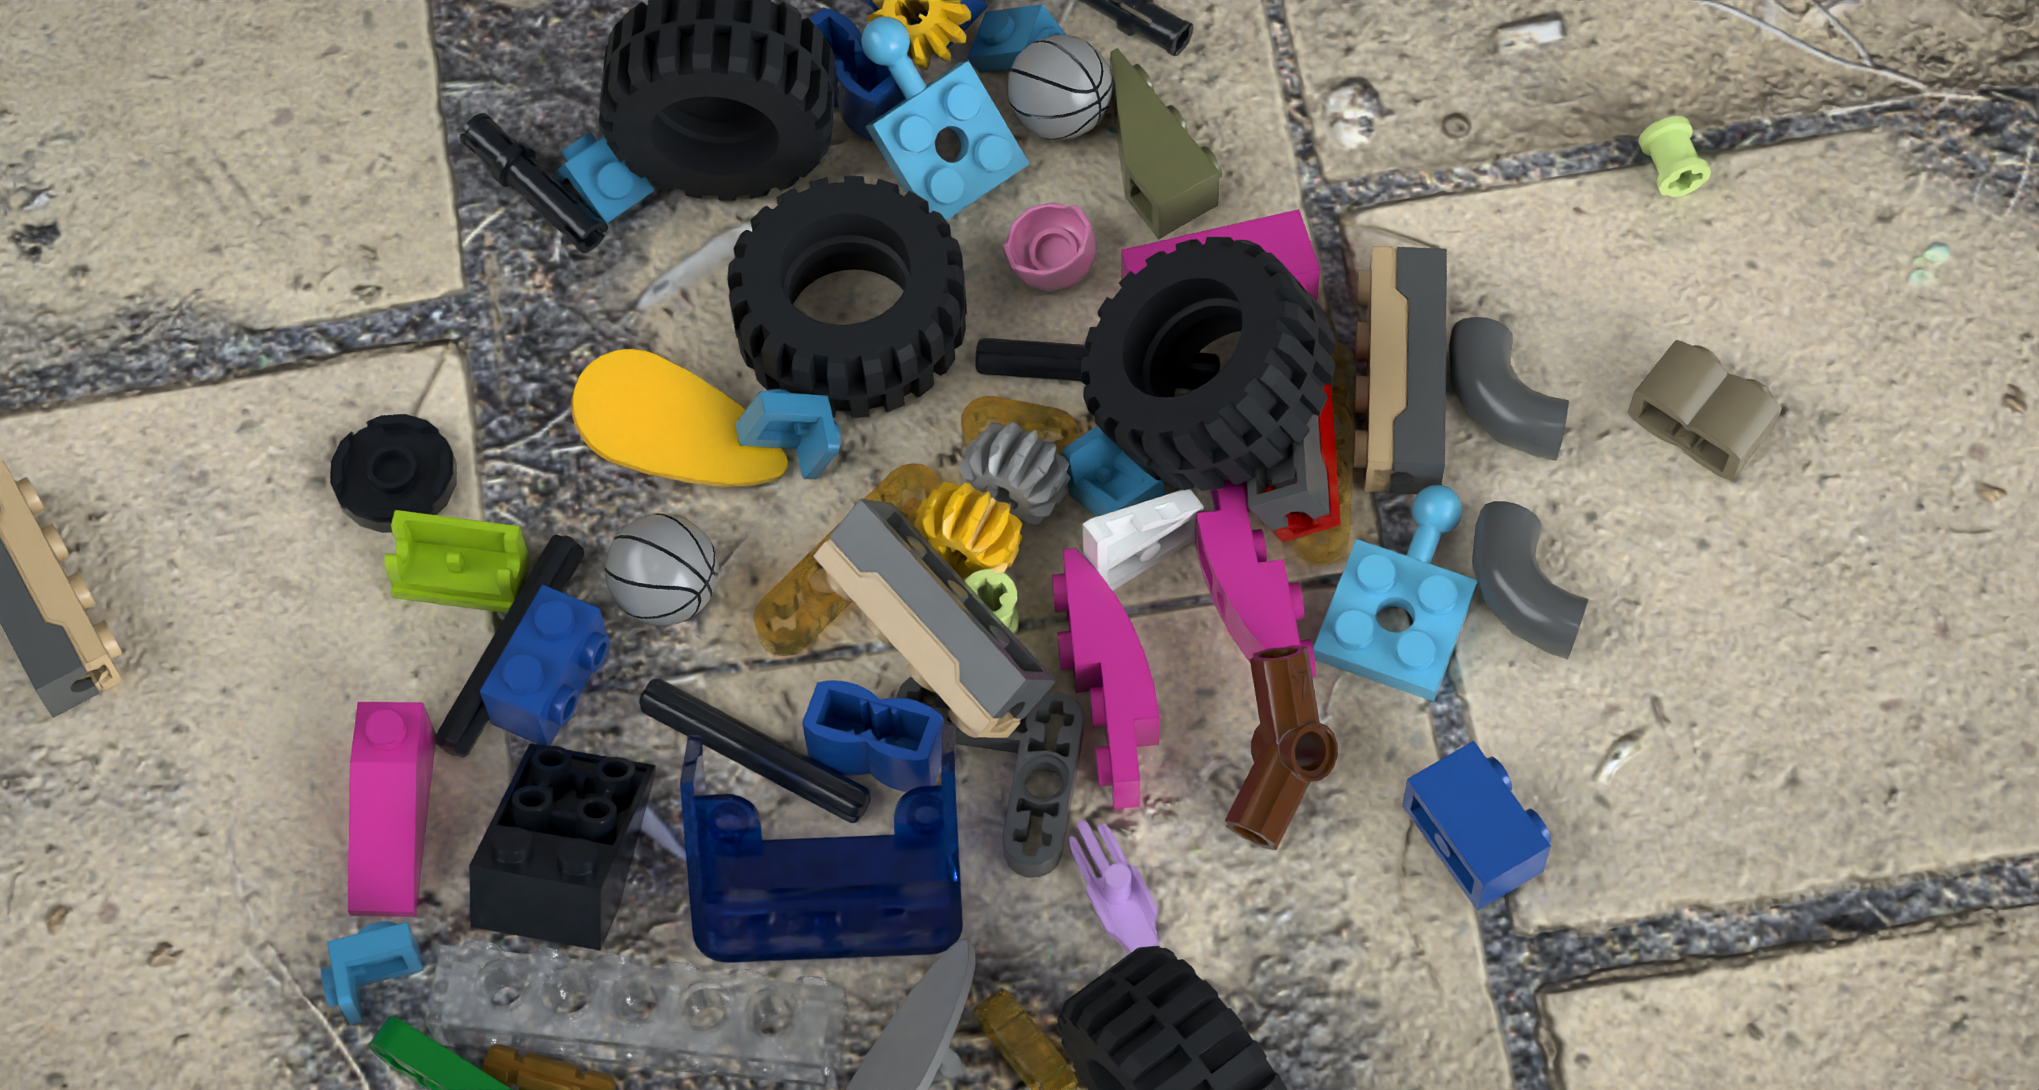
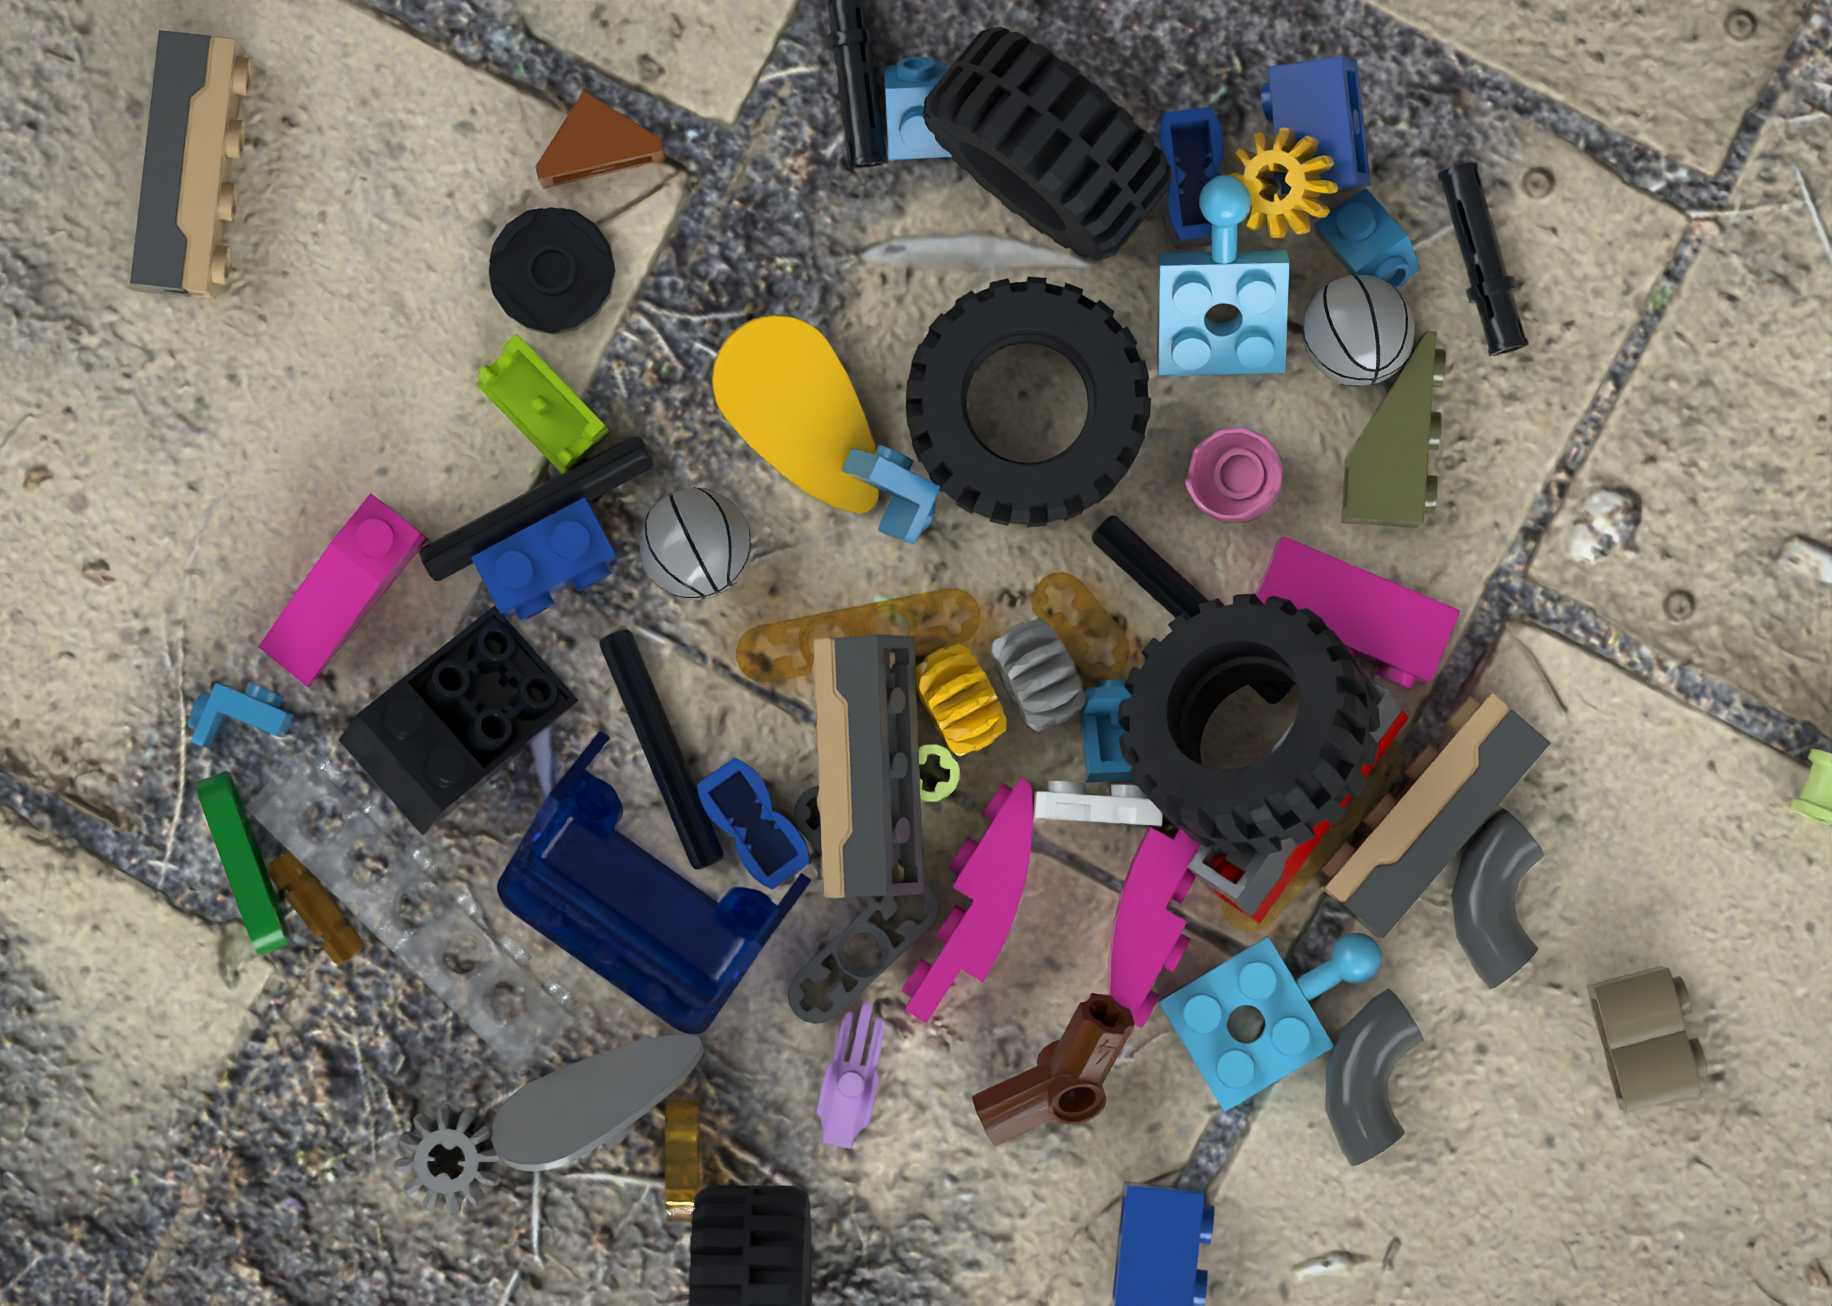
camera: 30 degrees right, 25 degrees up
none -> dark orange slope [535,91,666,189]

